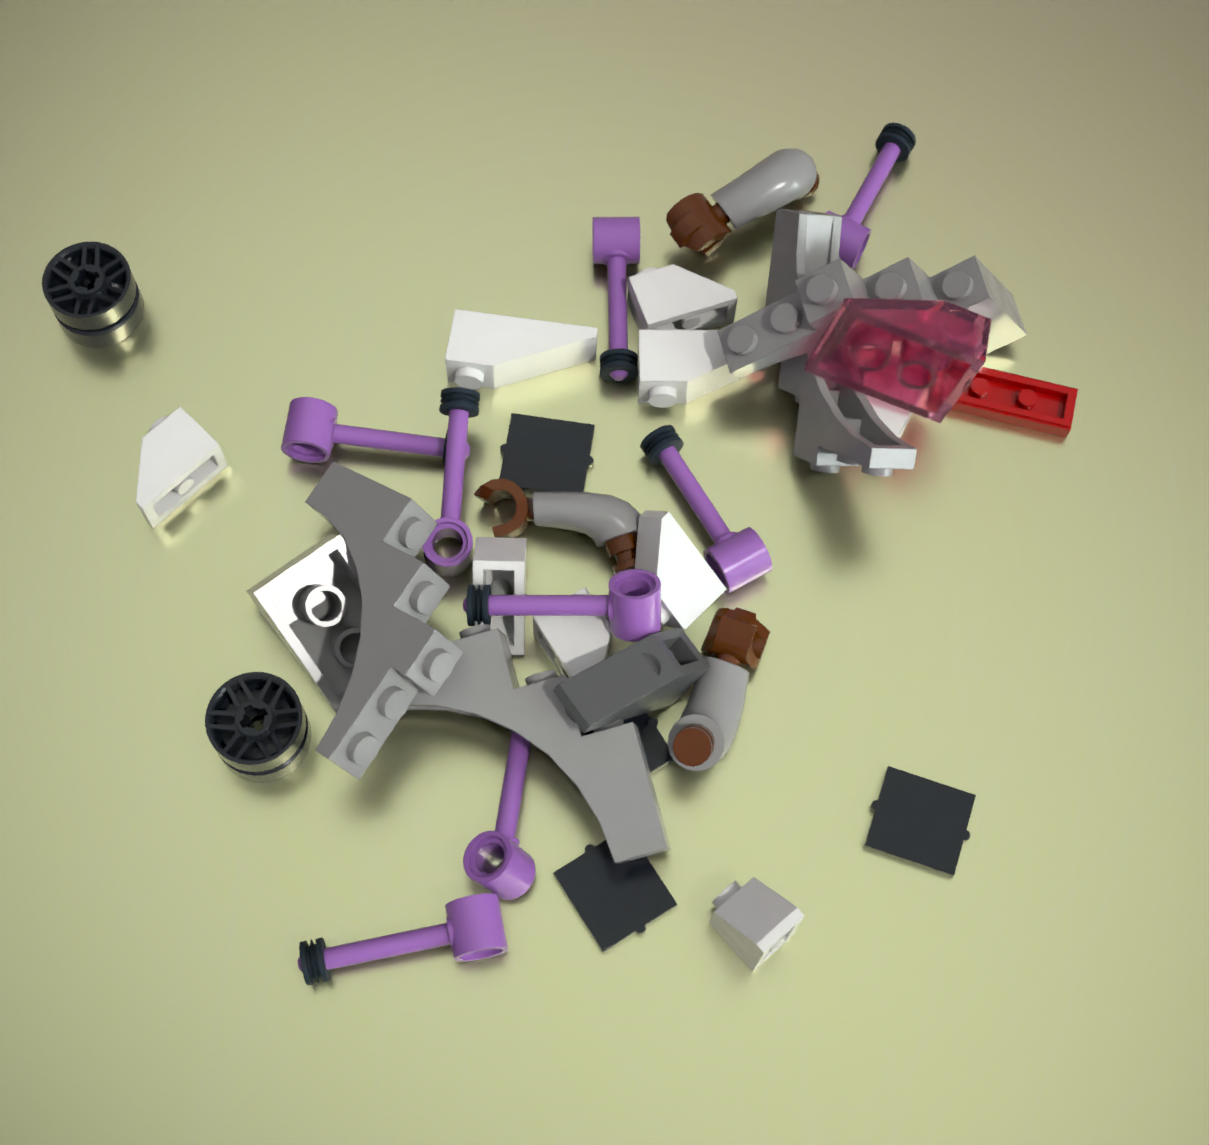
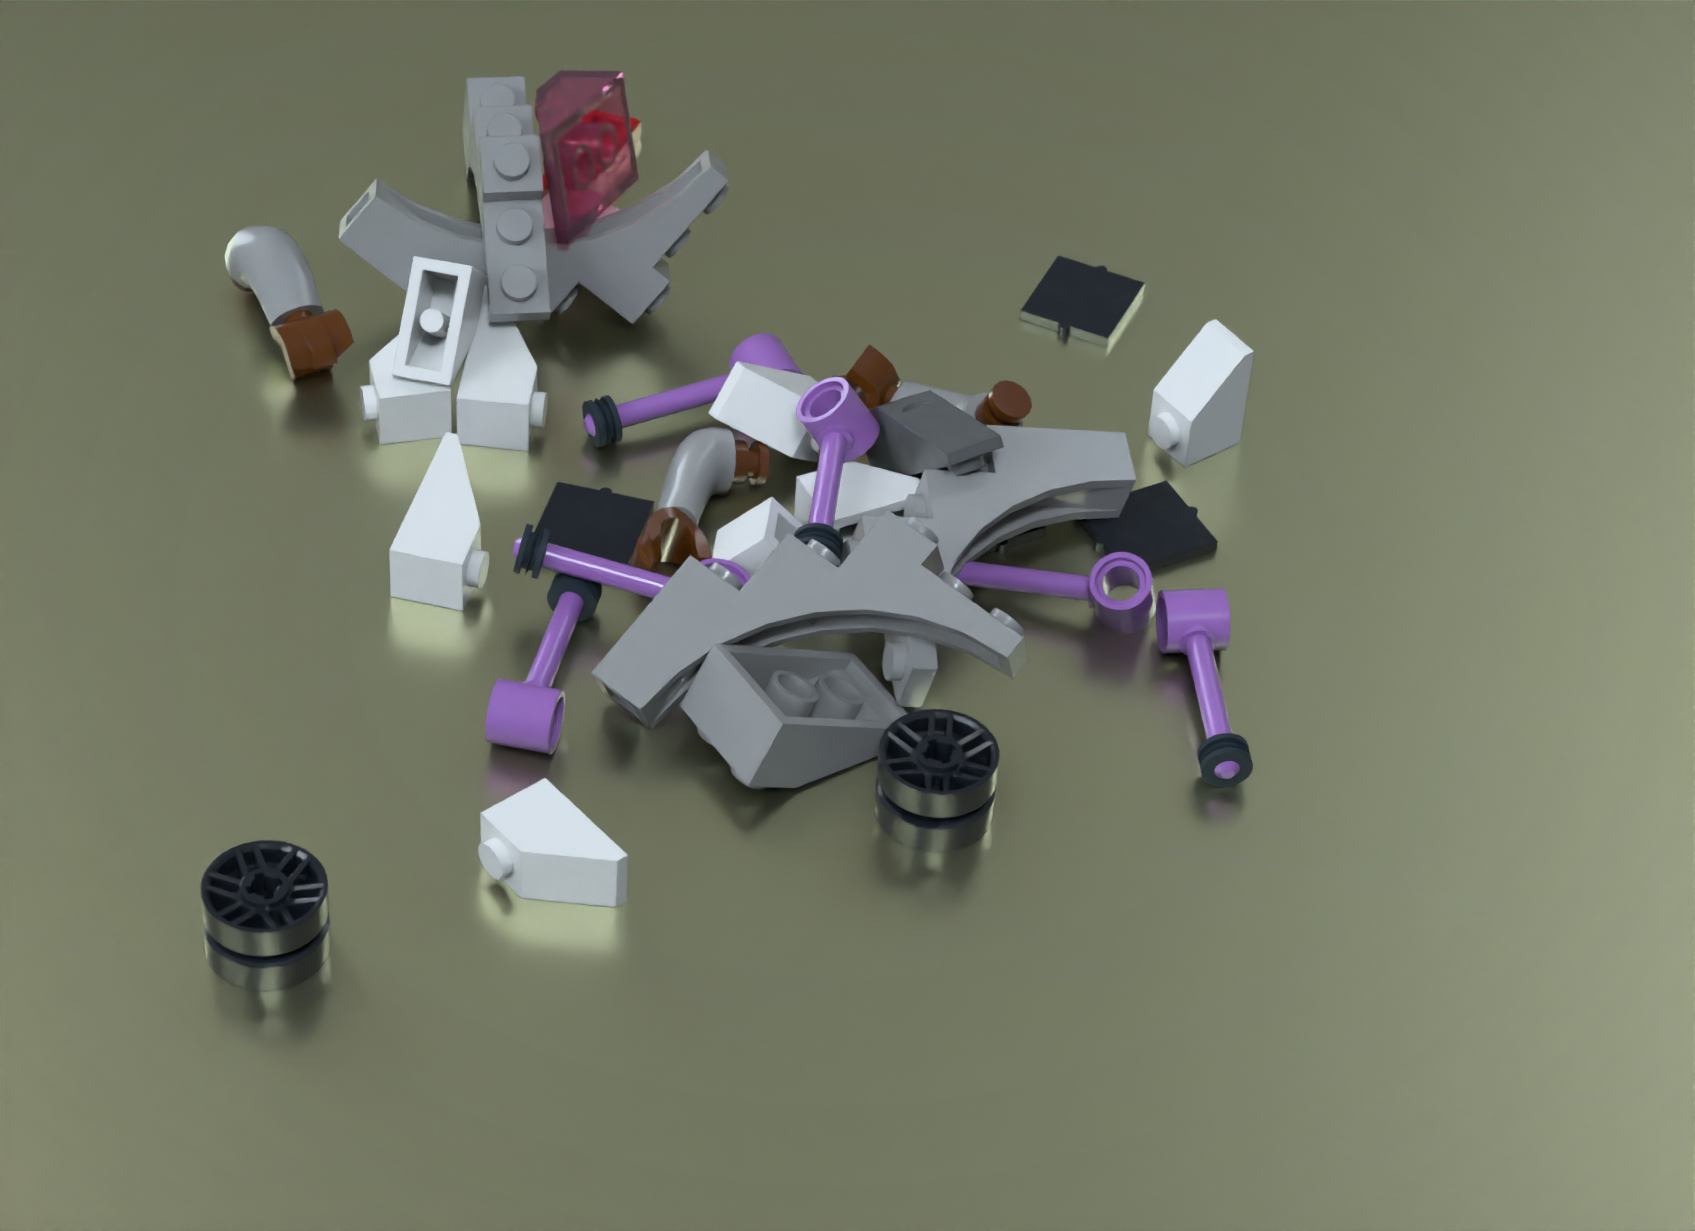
camera: 85 degrees left, 25 degrees down
medium lavender piece [592,217,640,383] -> none
medium lavender piece [826,123,916,270] -> none
none -> white slope [391,256,486,386]

